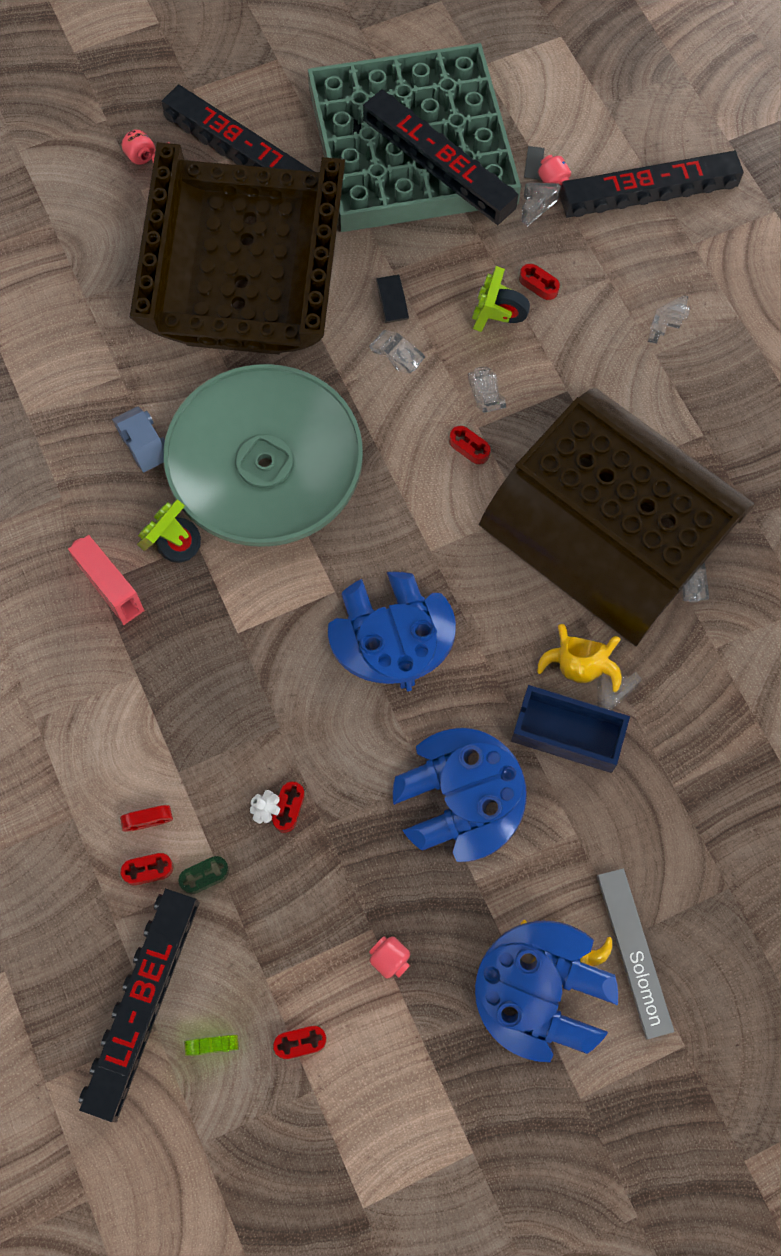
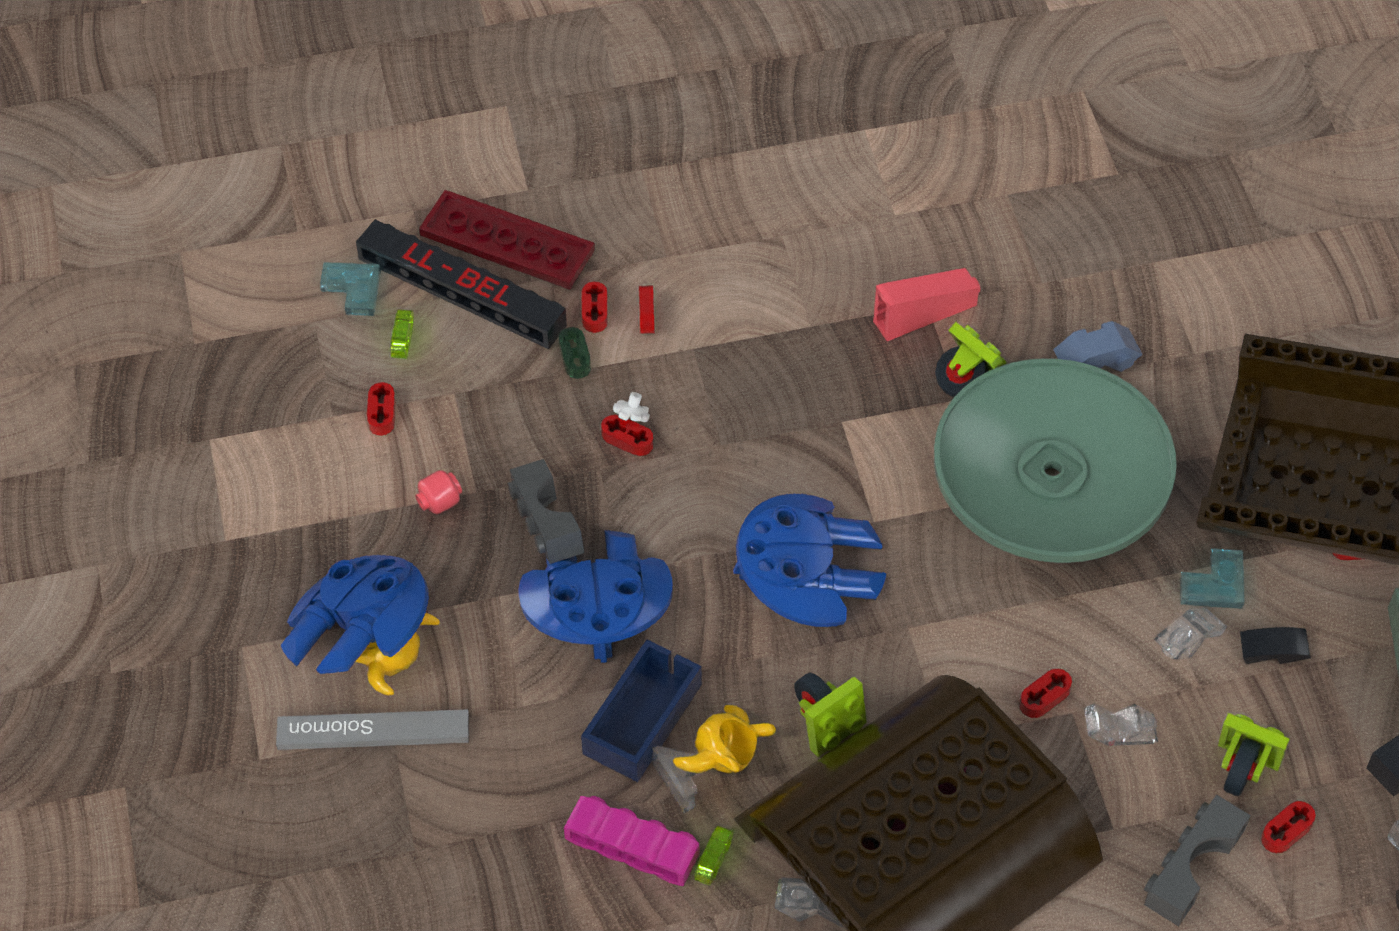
camera: 105 degrees right, 15 degrees down
none -> clear light blue plate [320,262,381,316]
none -> dark red plate [419,190,595,290]
none -> dark grey arch [507,459,585,564]
none -> dark pink brick [564,796,700,886]
none -> clear neon green beam [694,825,734,886]
none -> lime plate [794,672,867,757]
none -> dark grey arch [1144,795,1251,927]
none -> clear light blue plate [1180,548,1245,609]

